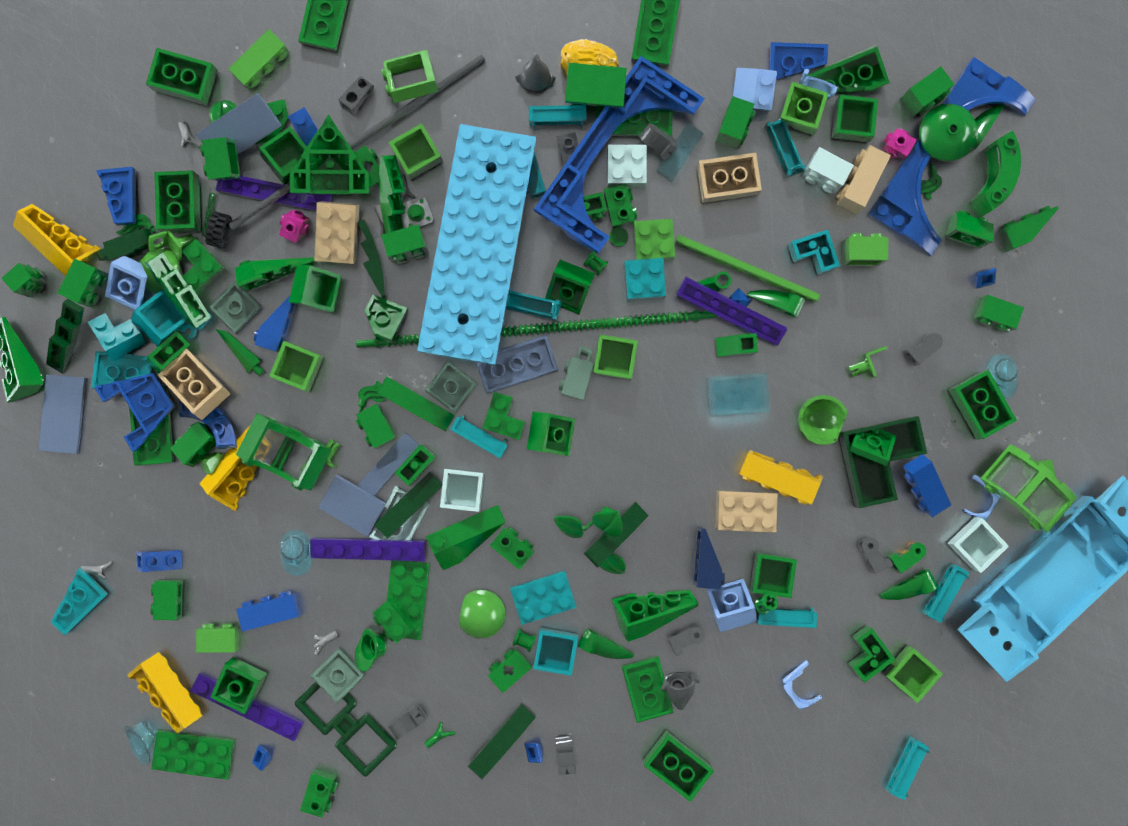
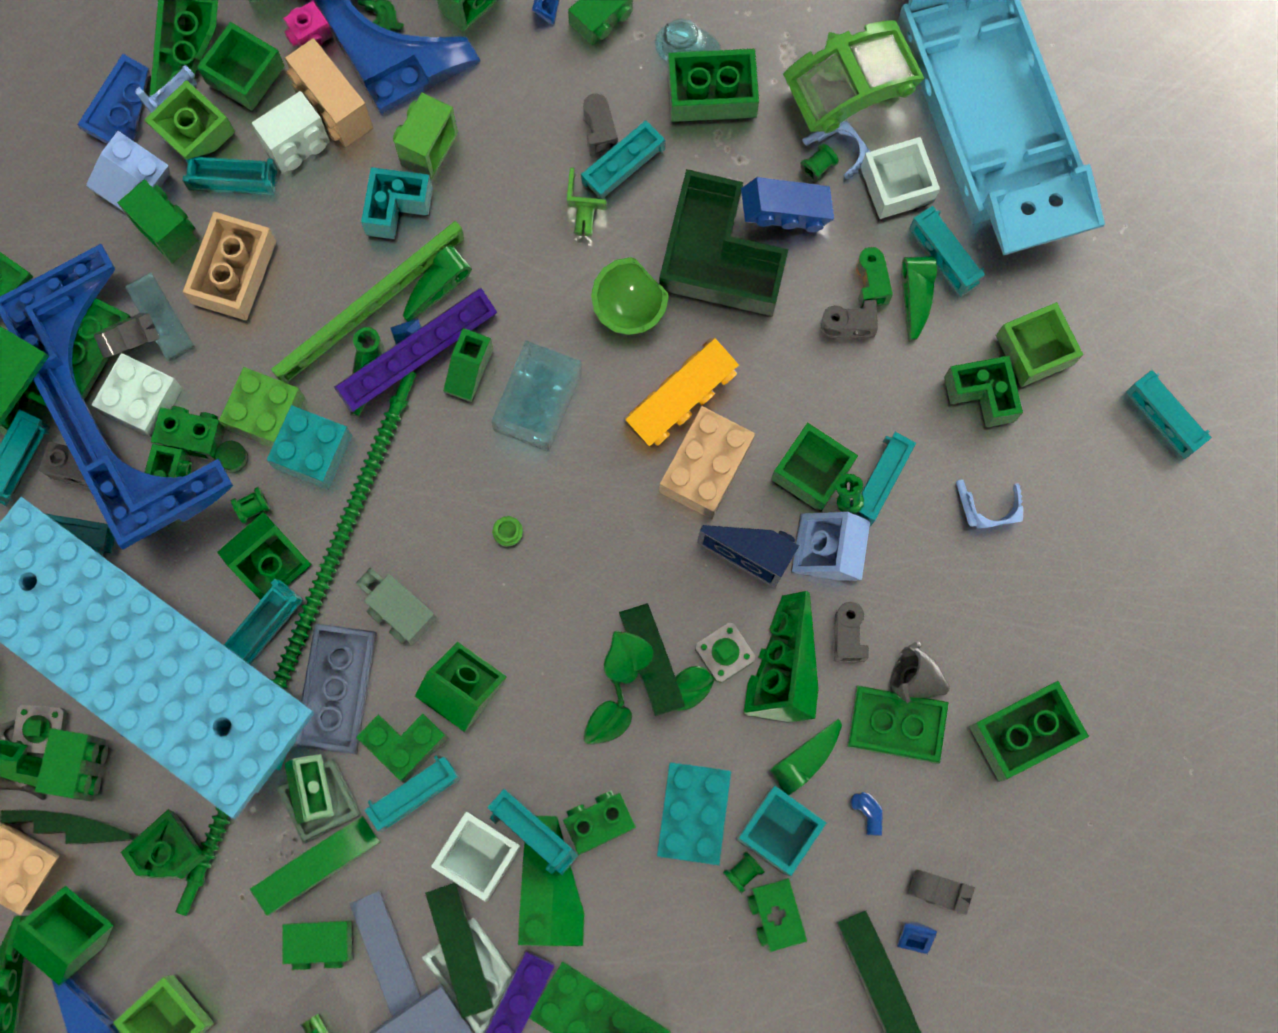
camera: 70 degrees left, 10 degrees down
green piece [358,381,386,412] -> none
green brick [395,444,437,486] -> none
bright green cylinder [459,590,506,639] -> none
bright green piece [593,335,638,380] -> none
green plate [849,428,896,466] -> none
none -> green slope [285,754,334,825]
none -> teal container [487,789,579,875]
none -> bright green plate [492,516,523,547]
none -> teal container [581,120,665,200]
none -> flat silver piece [695,623,755,683]
none -> green bush [800,143,839,182]
none -> blue arm [851,792,883,836]

